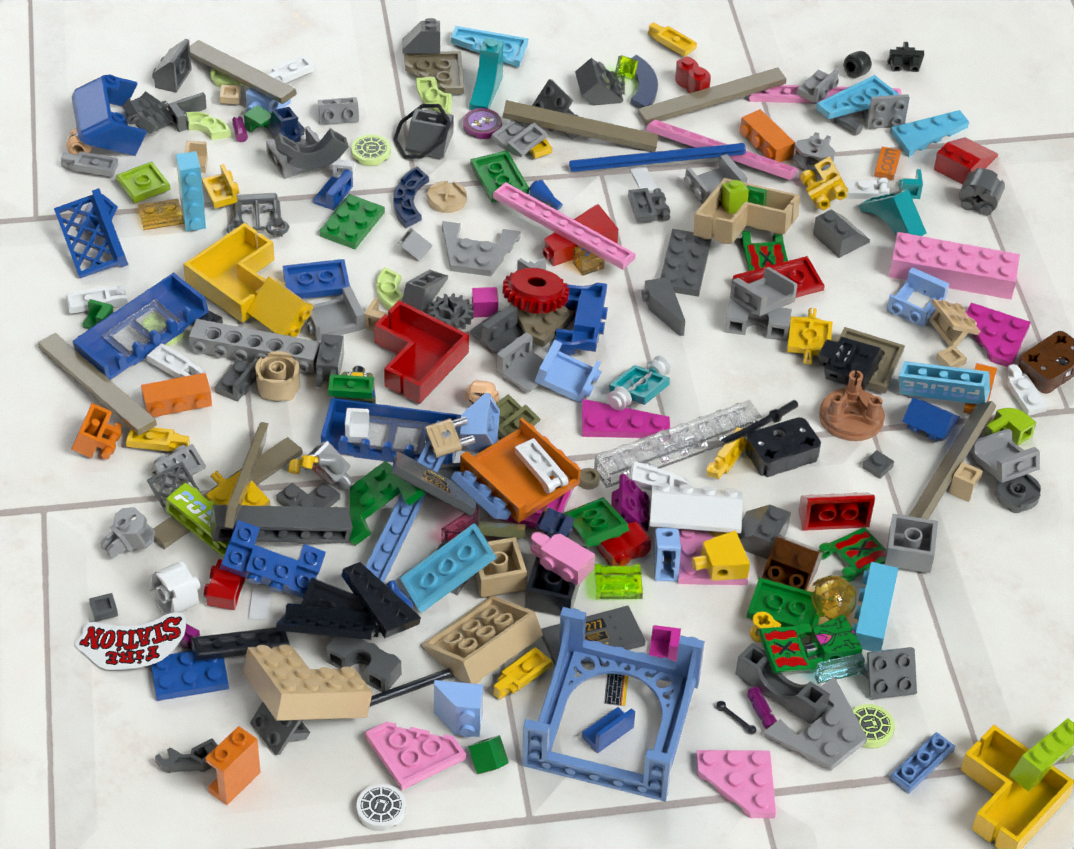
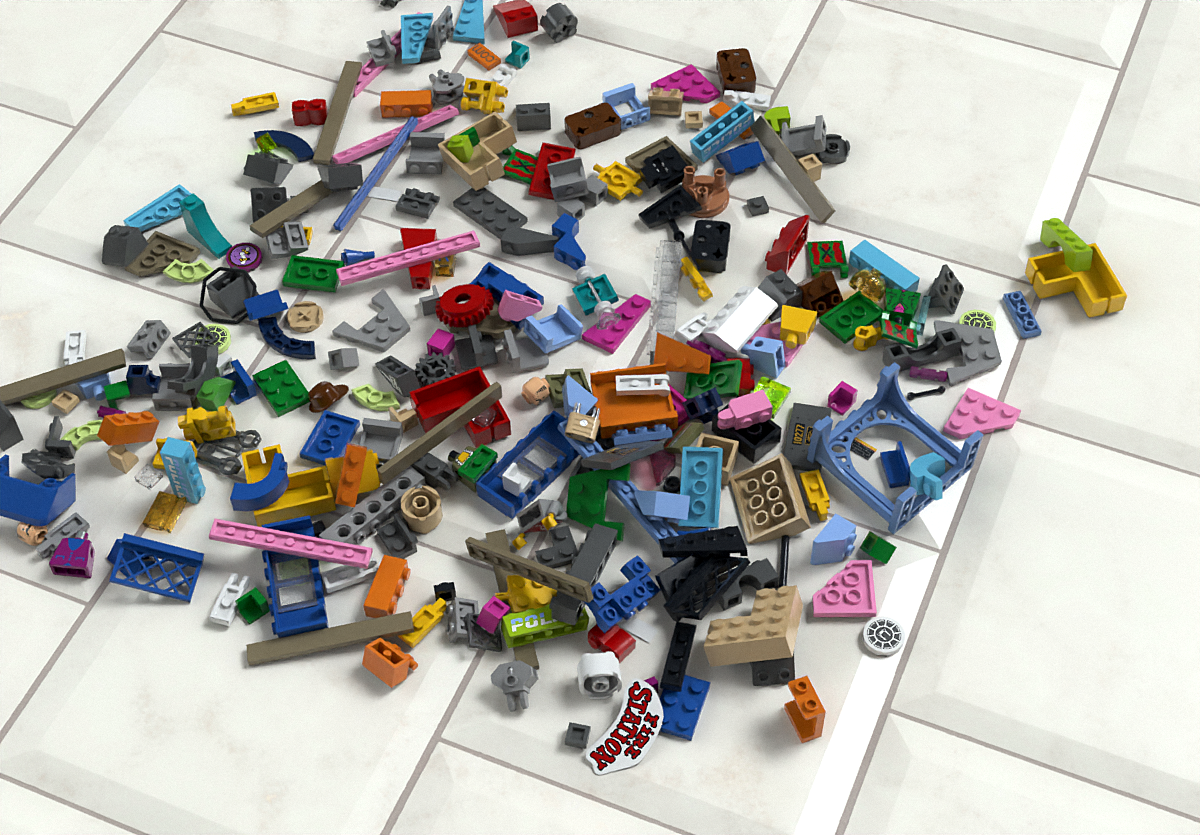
camera: 55 degrees left, 5 degrees up
lime plate [116,161,171,204] -> none
dark grey piece [155,738,218,773] -> none
pearl dark grey head [843,51,872,78] -> none
teal arch [858,189,927,236] -> none
light grey brick [885,514,938,573] -> none
bright pink brick [889,232,1020,300] -> none
none -> magenta torso [49,531,95,578]
none -> orange brick [97,411,160,446]
none -> dark grey window [172,322,217,358]
none -> yellow hips [178,405,236,444]
none -> bright green slope [196,377,236,411]
none -> bright pink tile [209,519,373,569]
none -> blue arch [230,453,289,511]
none -> blue panel [243,290,288,321]
none -> reddish brown piece [308,381,349,413]
none -> dark grey slope [317,163,363,192]
none -> orange brick [334,443,367,507]
none -> dark tan tile [377,382,502,485]
none -> black plate [434,582,456,601]
none -> clear plate [471,408,497,427]
none -> dark pink panel [476,596,510,634]
none -> bright pink slope [497,290,543,322]
none -> blue arch [552,213,586,270]
none -> reddish brown axle [564,102,621,149]
none -> clear tile [596,312,621,330]
none -> light blue slope [634,490,690,523]
none -> black wing [638,185,702,229]
none -> orange wing [654,332,711,375]
none -> medium azure arch [910,452,945,500]

